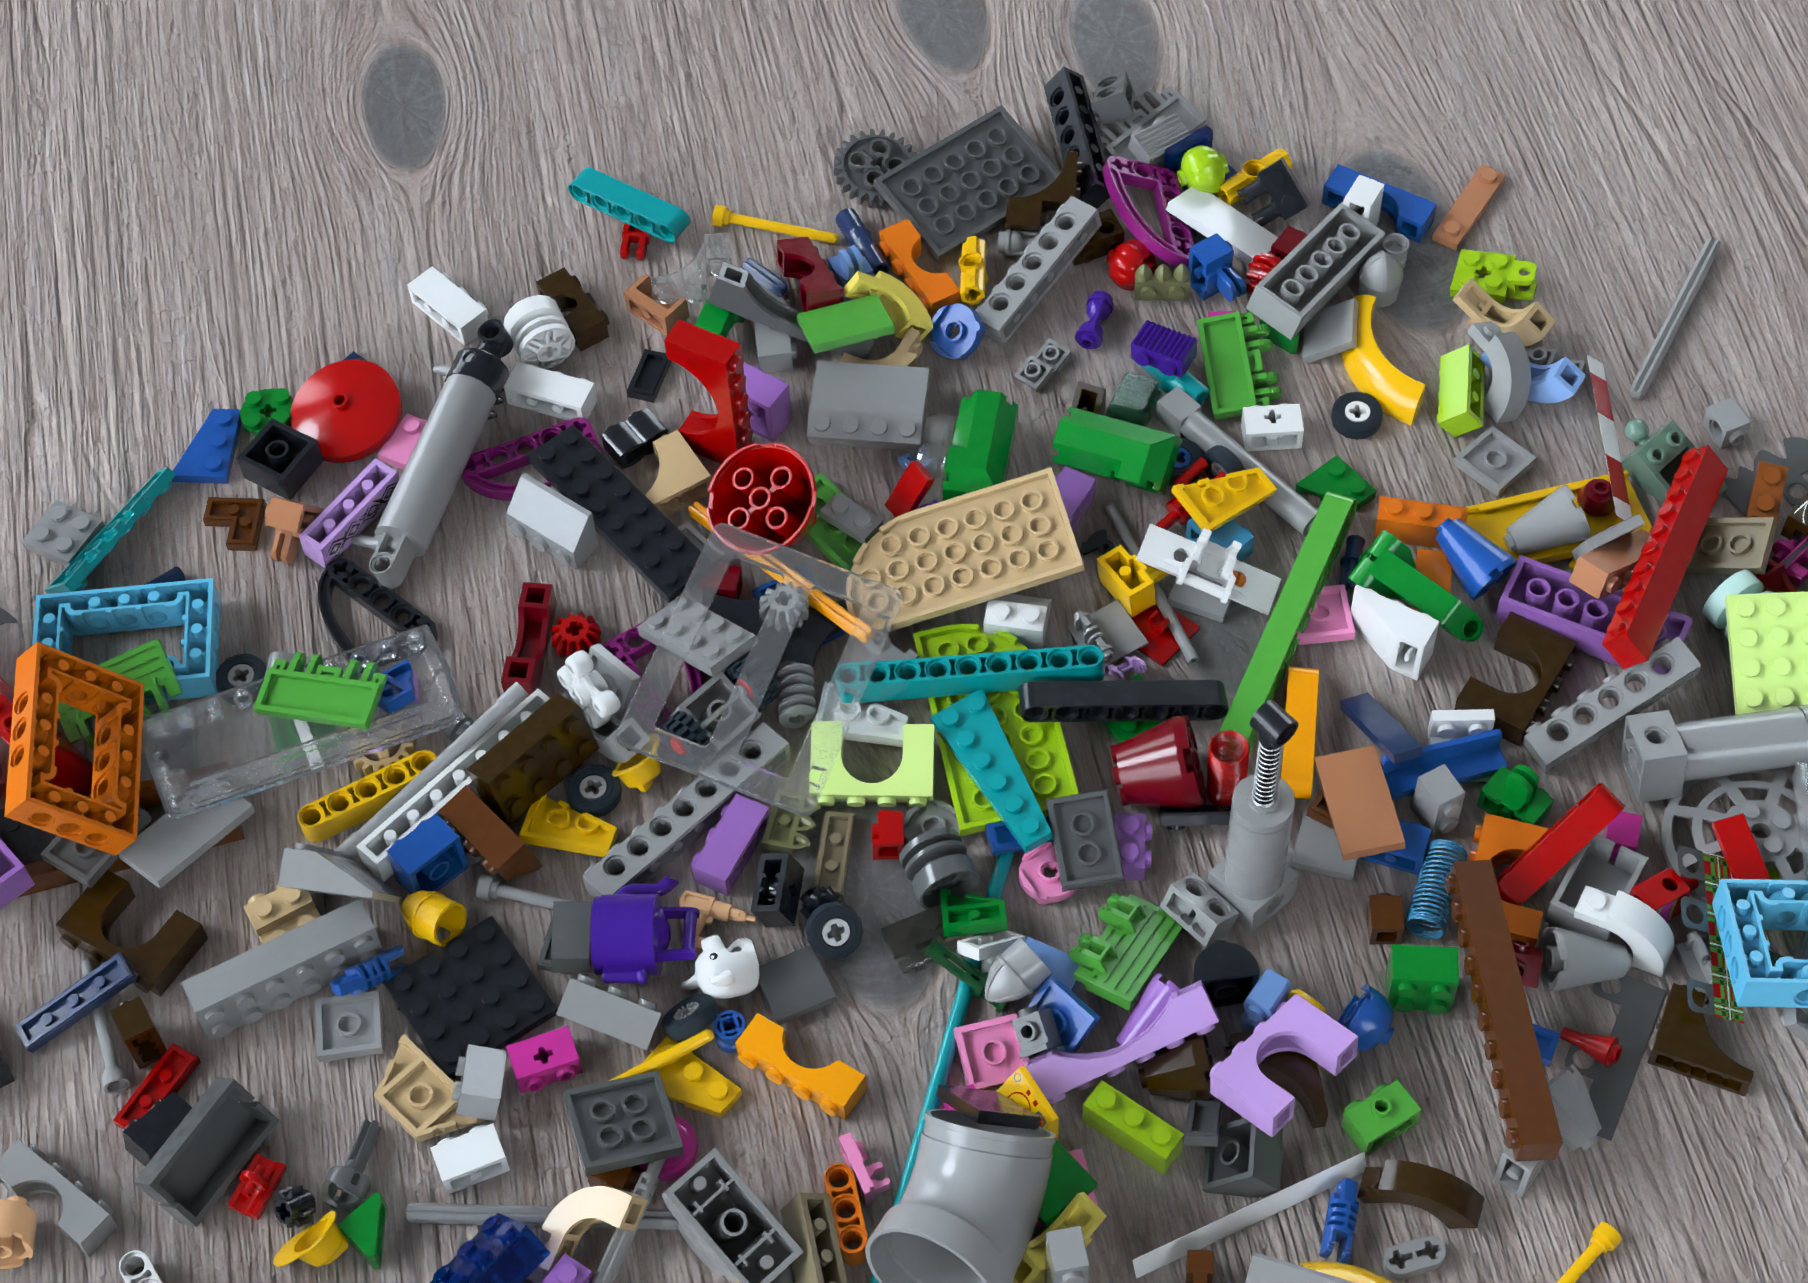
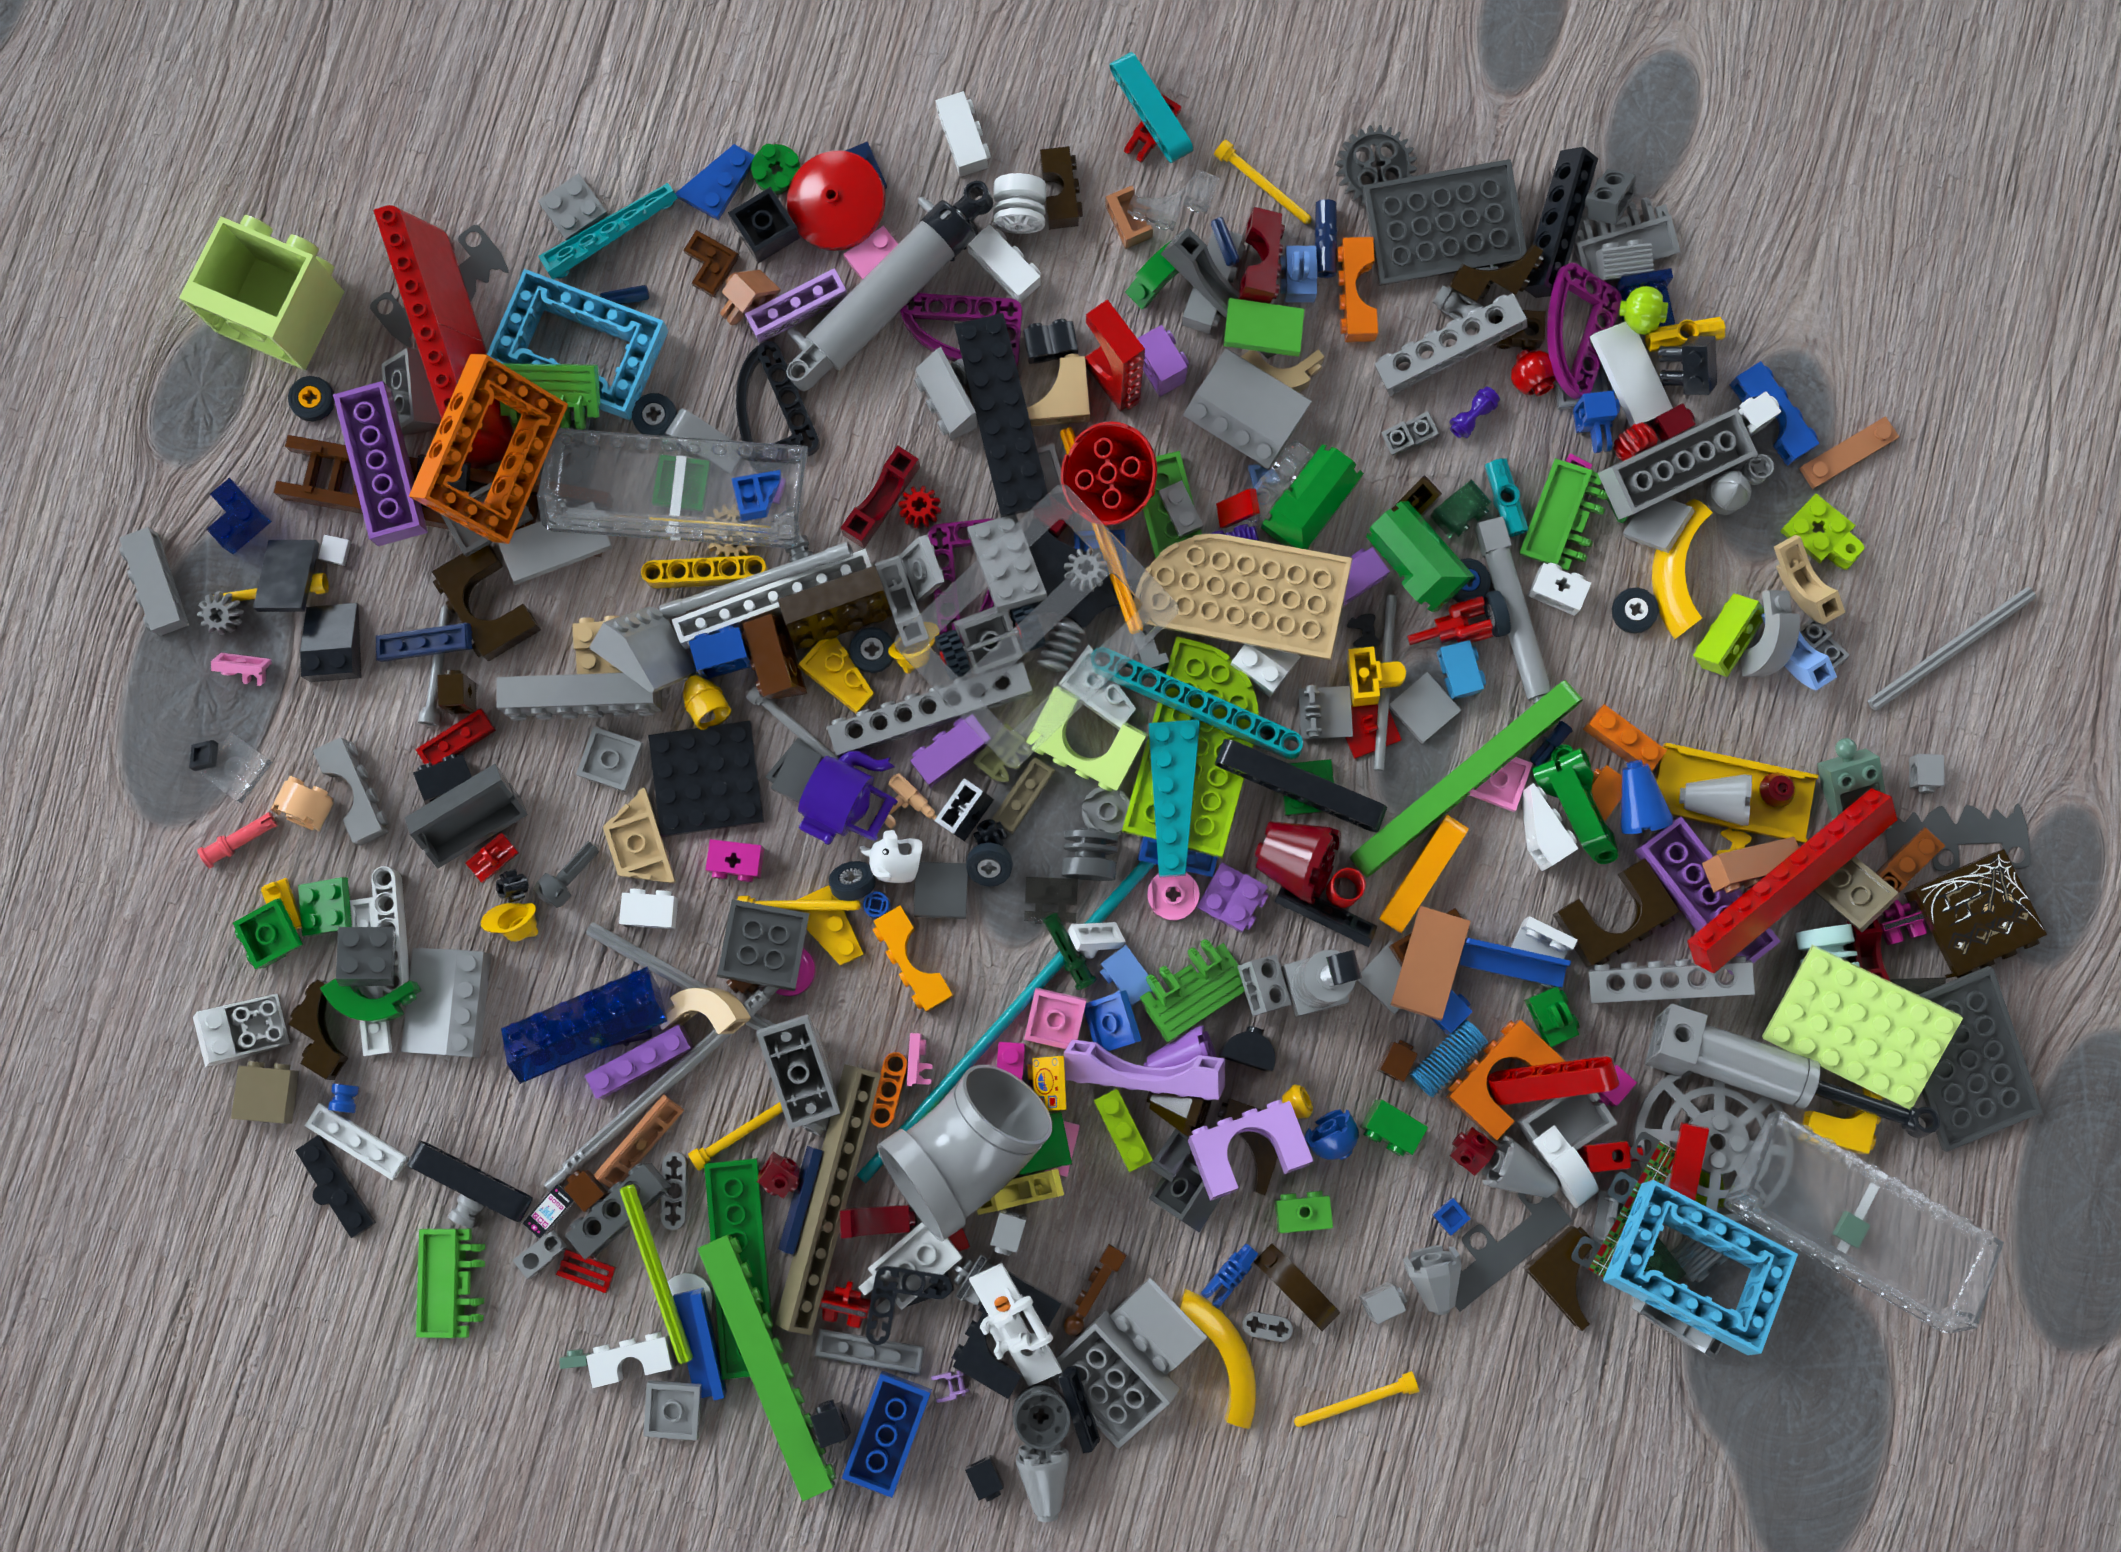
camera: 25 degrees right, 25 degrees up
bright green hinge [253,652,388,730] -> none
blue hinge [330,944,408,996] -> none
green slope [338,1193,387,1269] -> none
light grey brick [452,1044,507,1121] -> none
light grey wedge [556,973,661,1050] -> none
white gear [557,650,621,729] -> none
black tile [627,349,672,403] -> none
light yellow arch [843,271,934,342] -> none
red brick [872,809,904,860] -> none
blue plate [930,303,985,360] -> none
black tile [936,1085,1040,1130] -> none
green wing [940,888,1008,937] -> none
yellow piece [958,236,989,306] -> none
light grey helmet [985,937,1052,1003] -> none
brick [1011,1005,1063,1059] -> none
dark grey tile [1046,789,1125,892] -> none
lavender piece [1108,656,1148,681] -> none
dark purple brick [1131,320,1197,378] -> none
white sticker [1132,1152,1367,1279] -> none
olive plate [1134,264,1191,301] -> none
white piece [1136,523,1281,615] -> none
yellow wing [1171,467,1277,532] -> none
medium blue brick [1241,969,1292,1032] -> none
green wing [1295,455,1377,511] -> none
dark blue tile [1340,692,1423,764] -> none
light grey brick [1411,764,1466,837] -> none
reddish brown brick [1445,860,1563,1162] -> none
light grey plate [1453,425,1537,497] -> none
red cone [1560,1027,1622,1068] -> none
light grey tile [1571,514,1645,561] -> none
sticker [1587,355,1632,520] -> none

